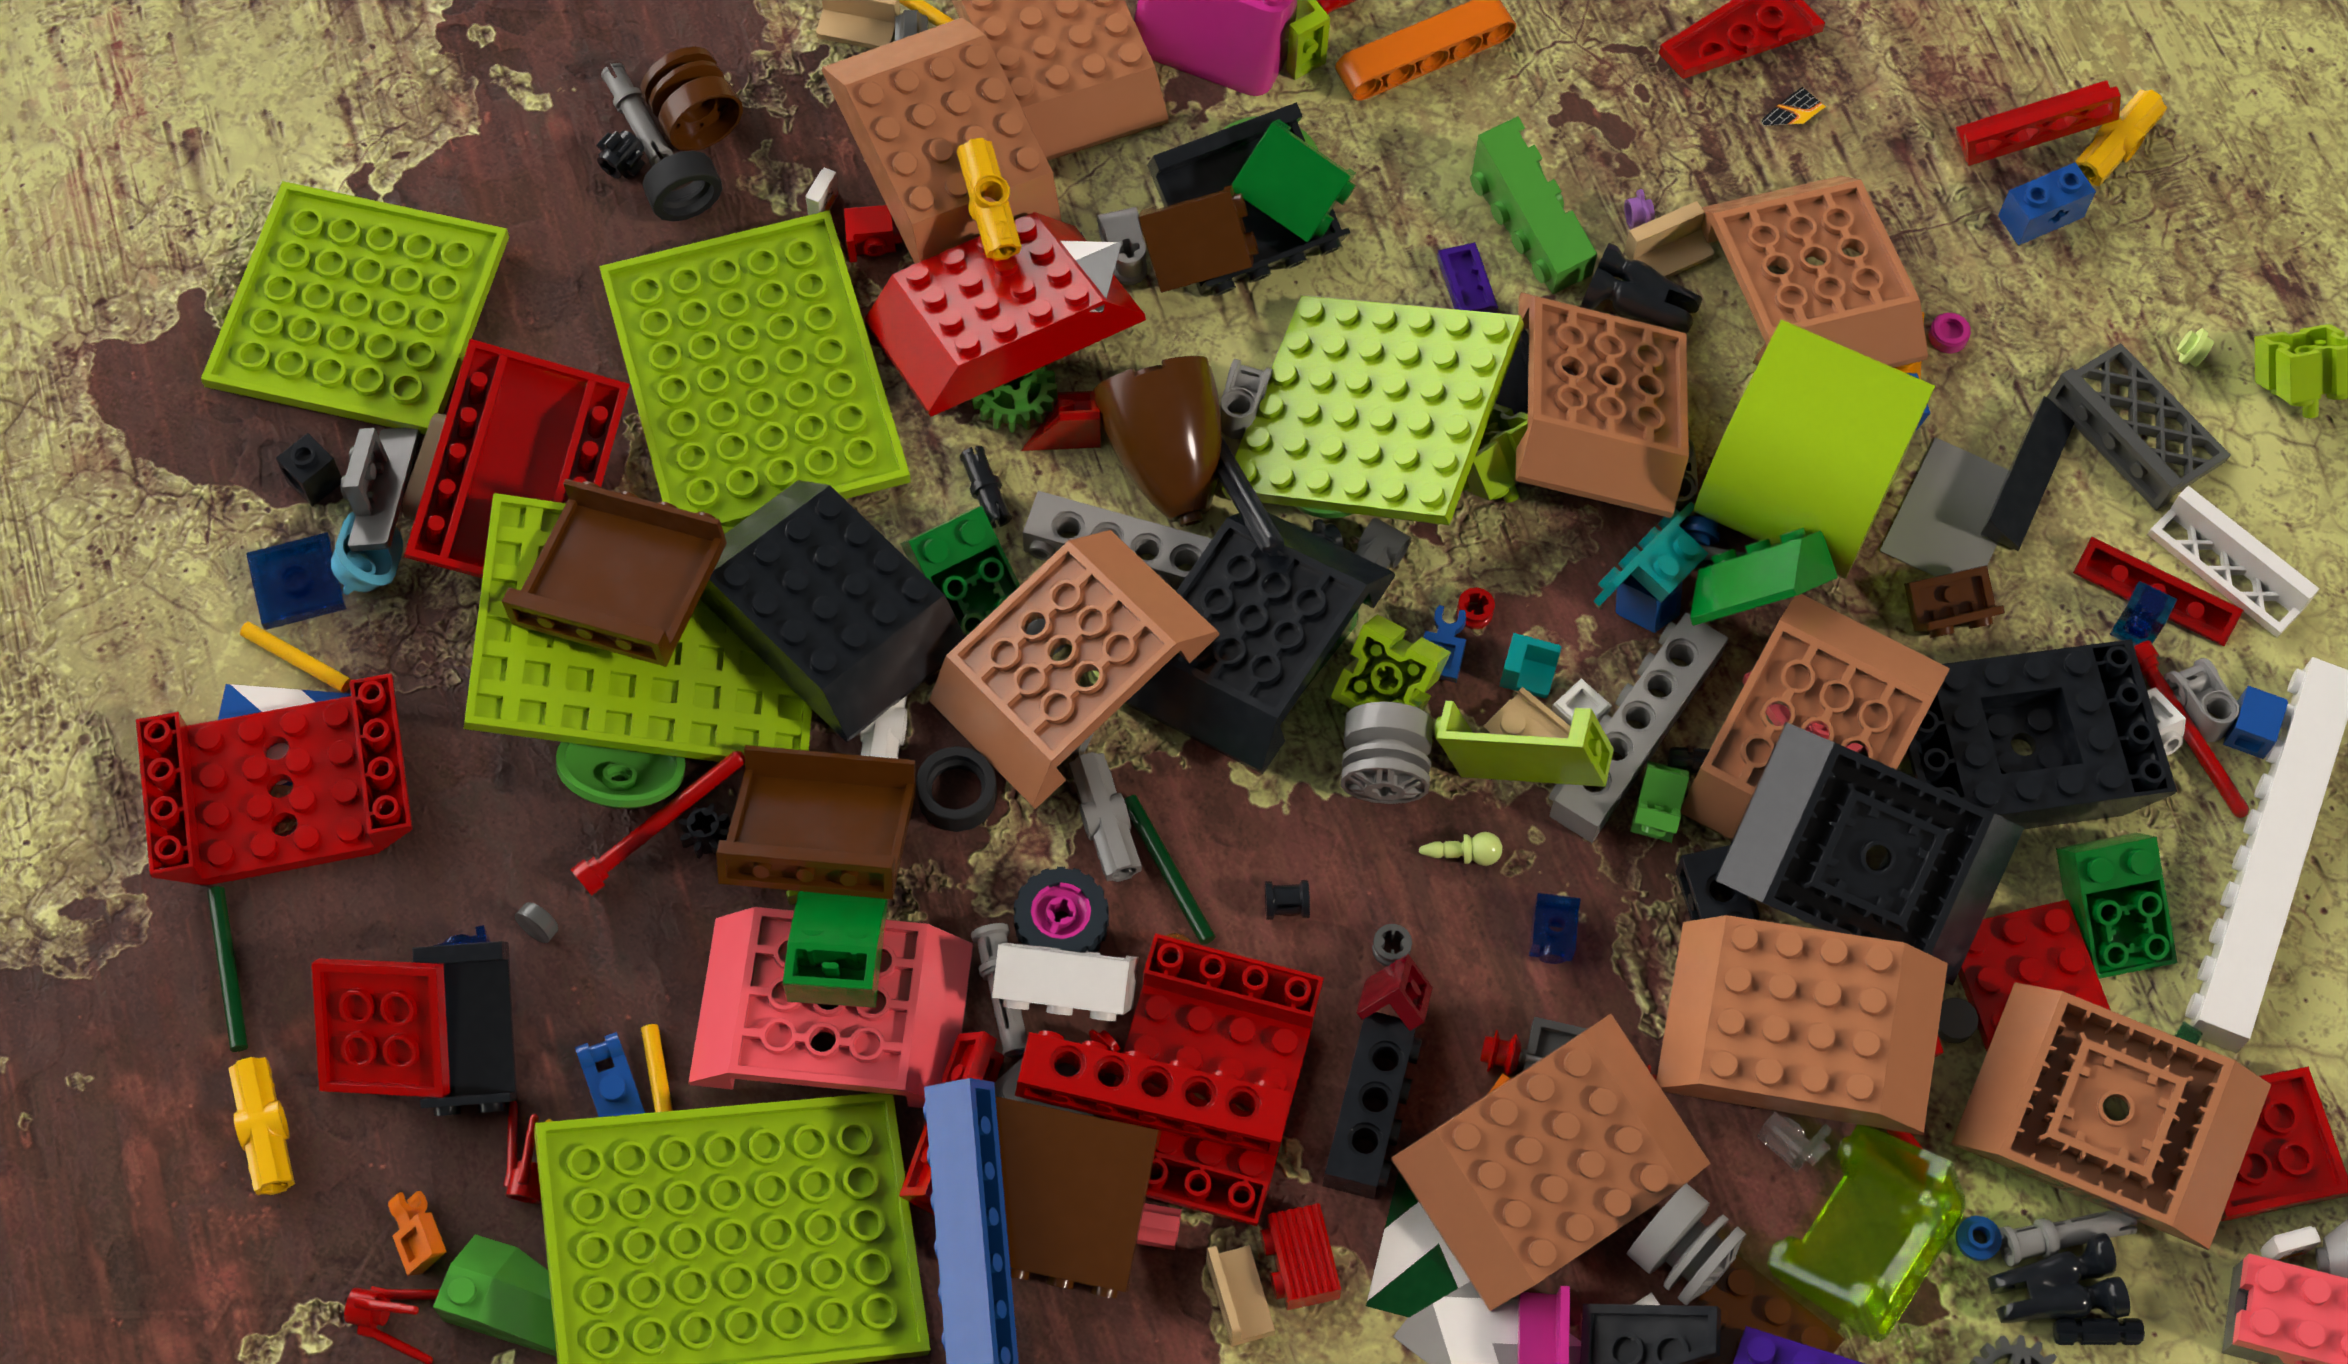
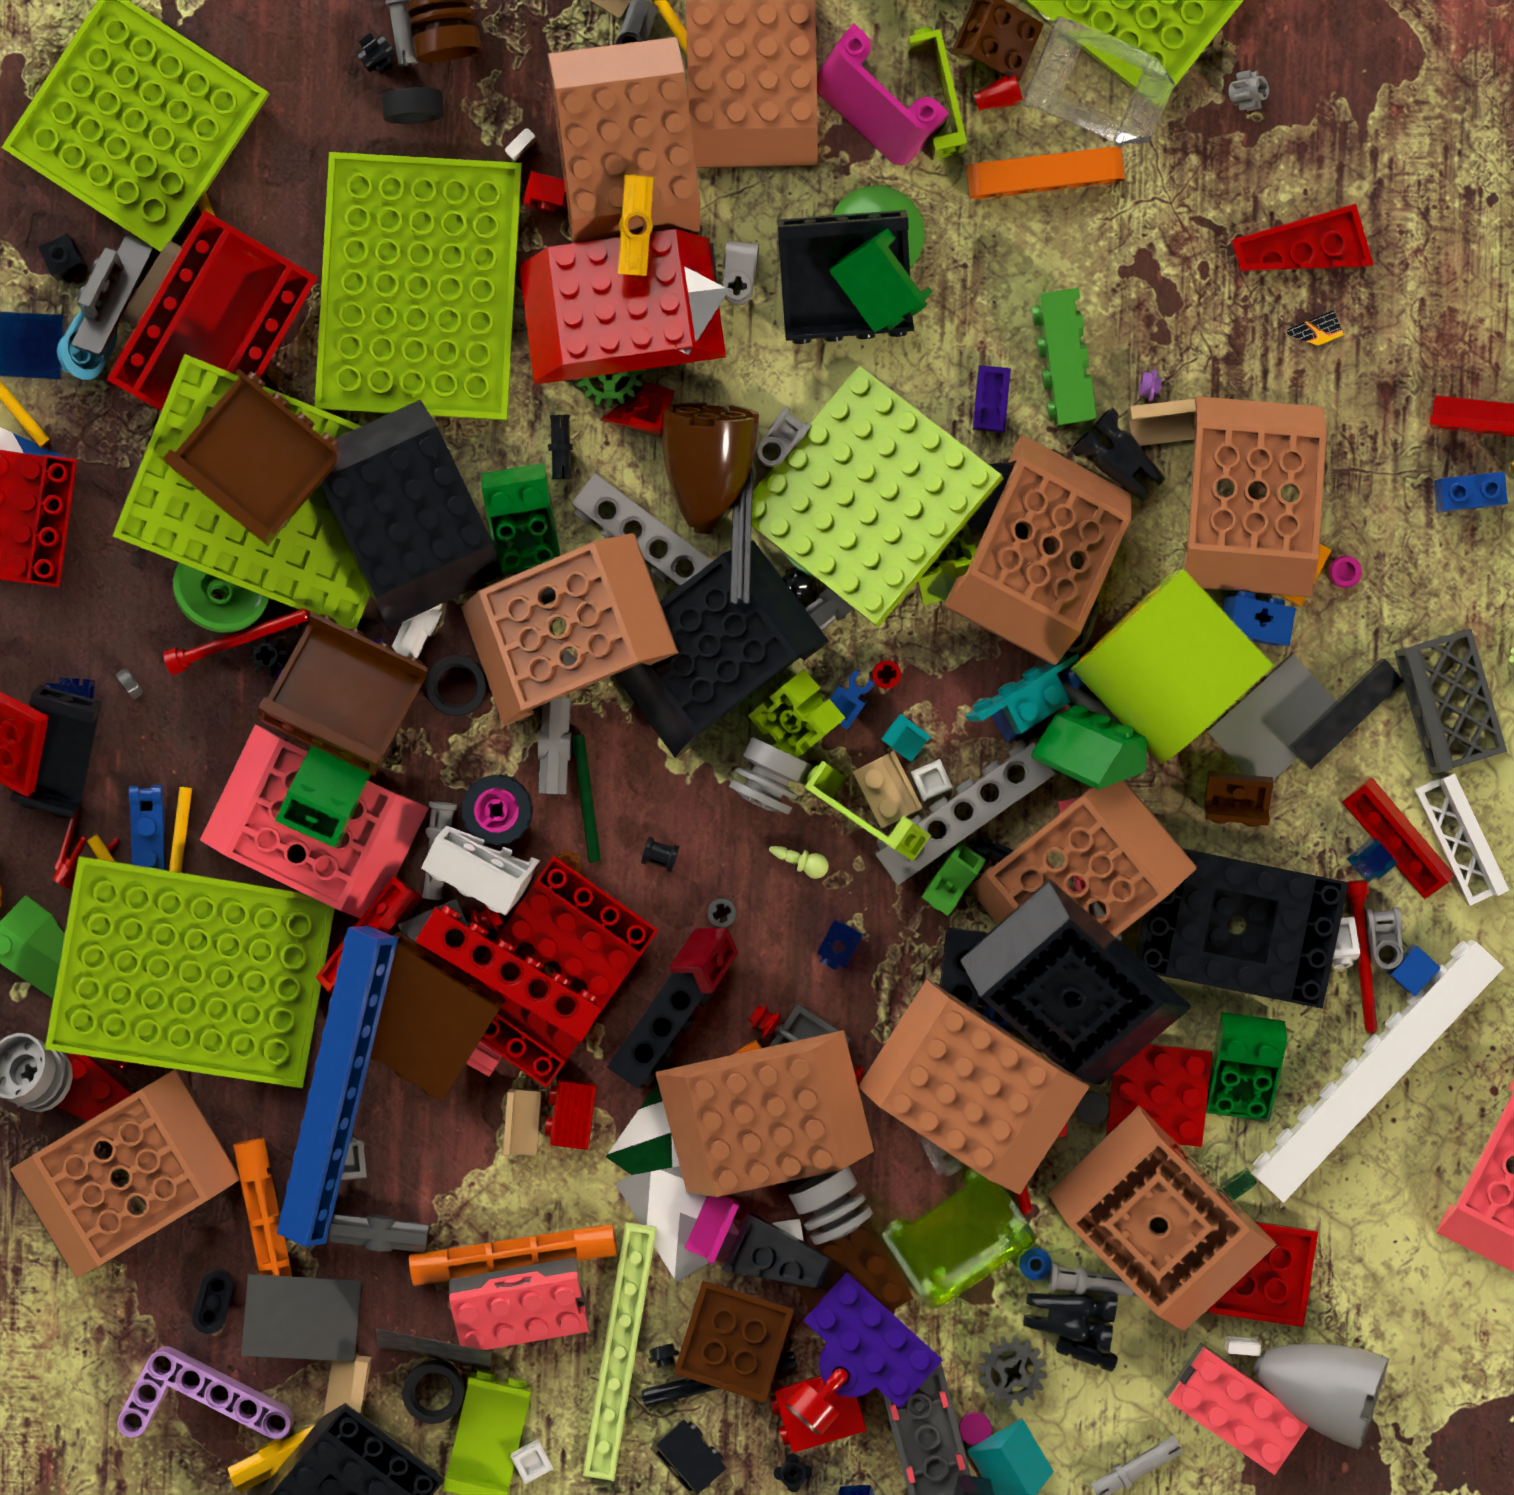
camera: 25 degrees right, 25 degrees up
reddish brown panel [1138,185,1259,293] -> none

